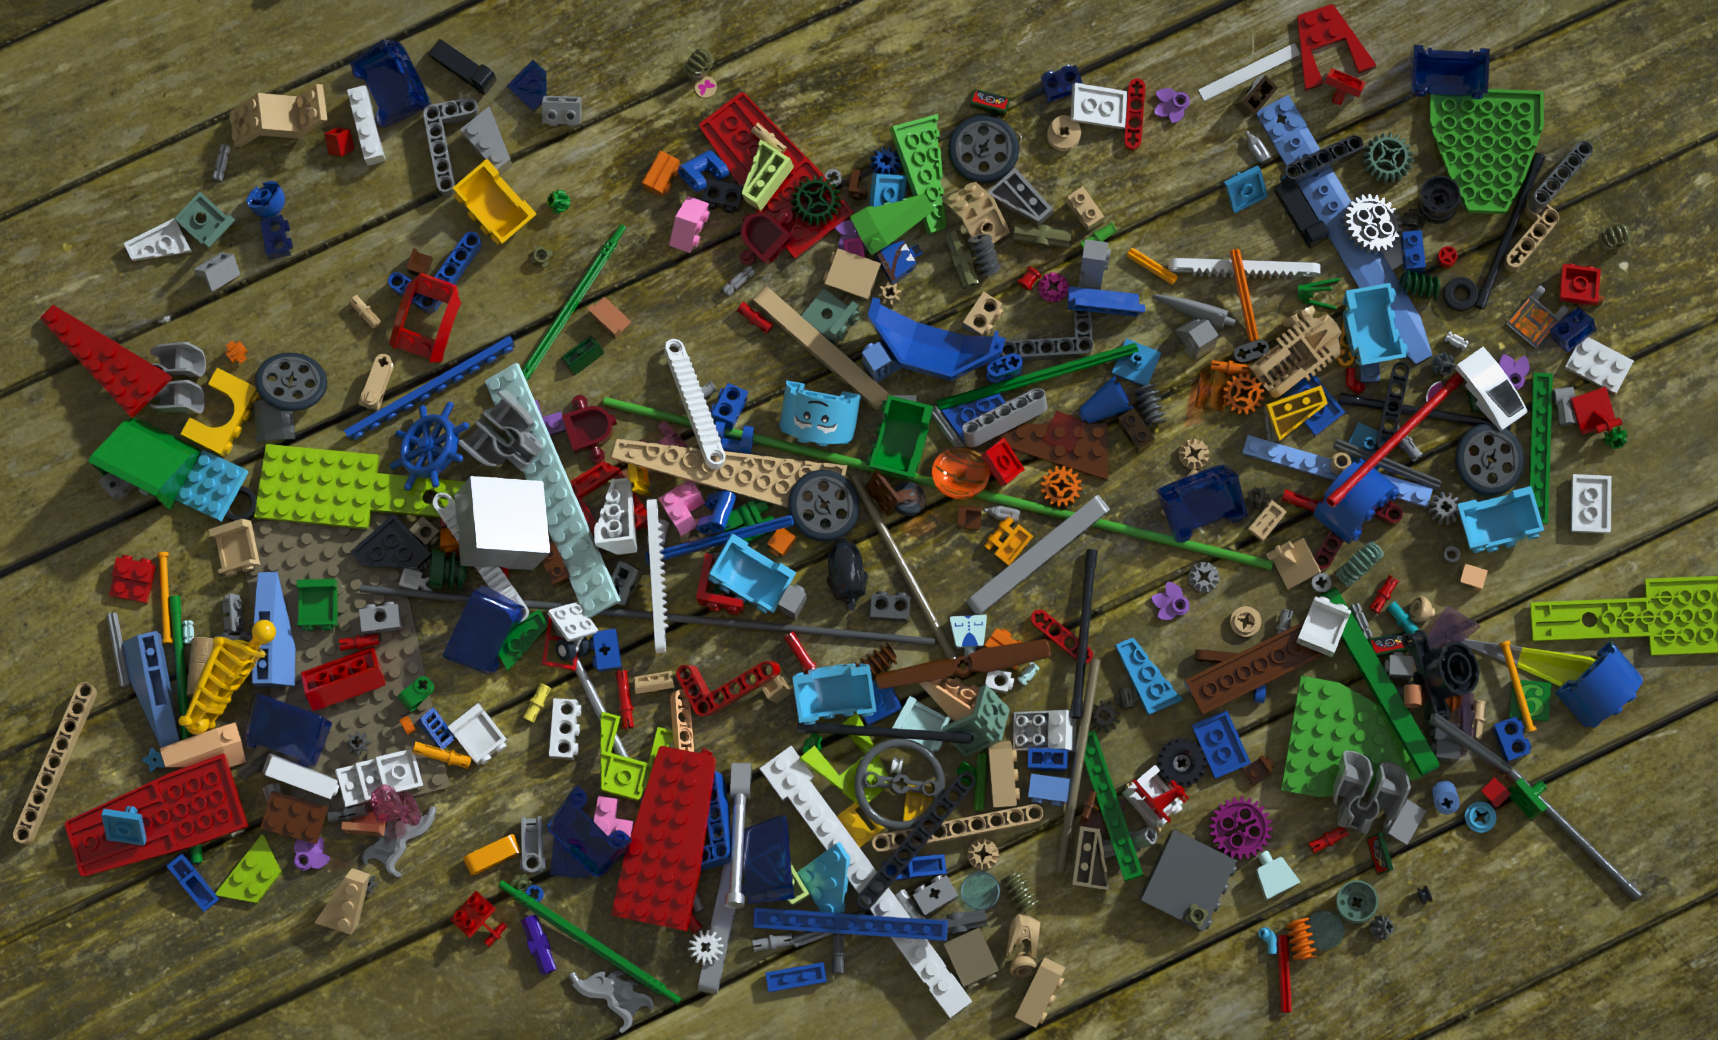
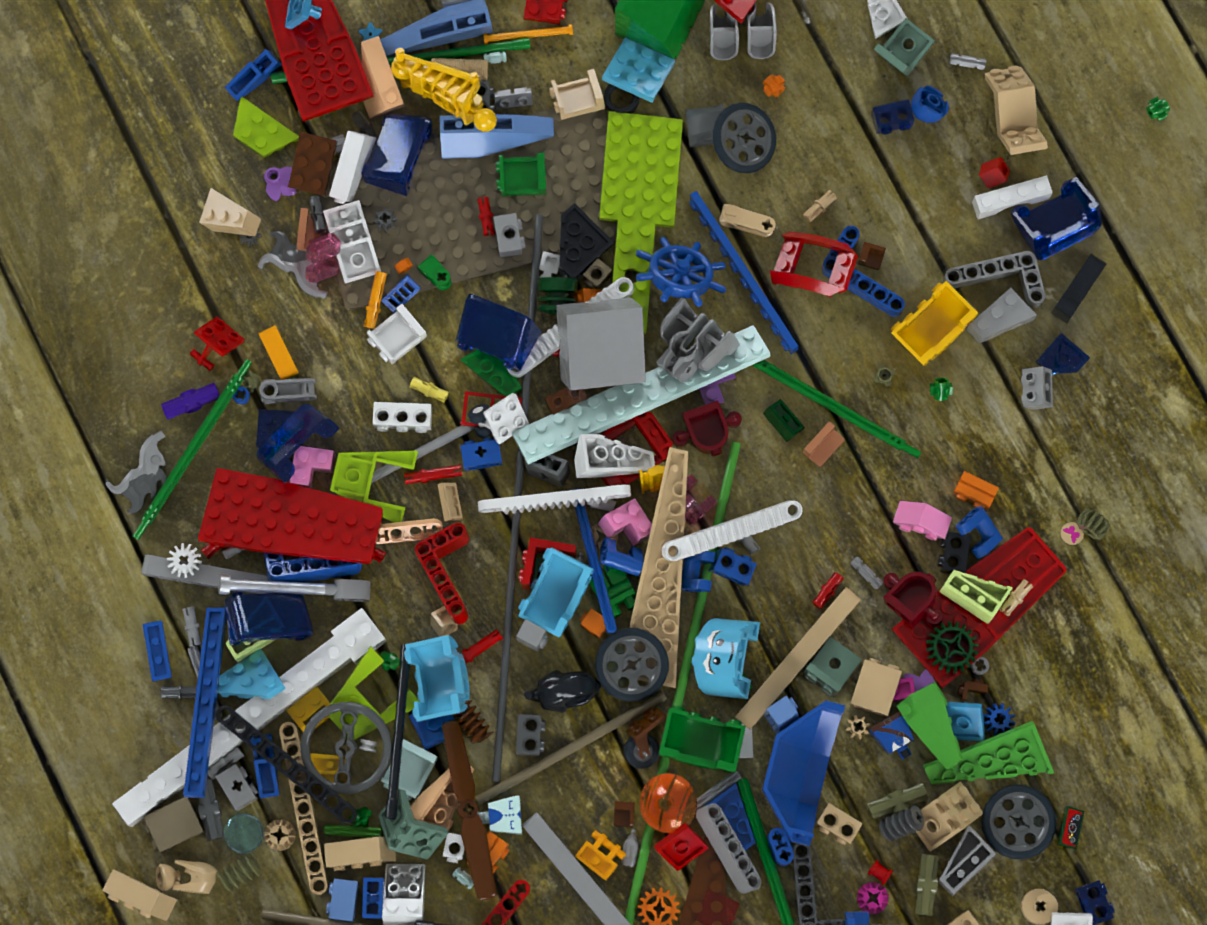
camera: 85 degrees right, 0 degrees up
yellow arch [181,368,260,458] -> none
light grey panel [194,252,240,291] -> none
red slope [301,646,386,711] -> none

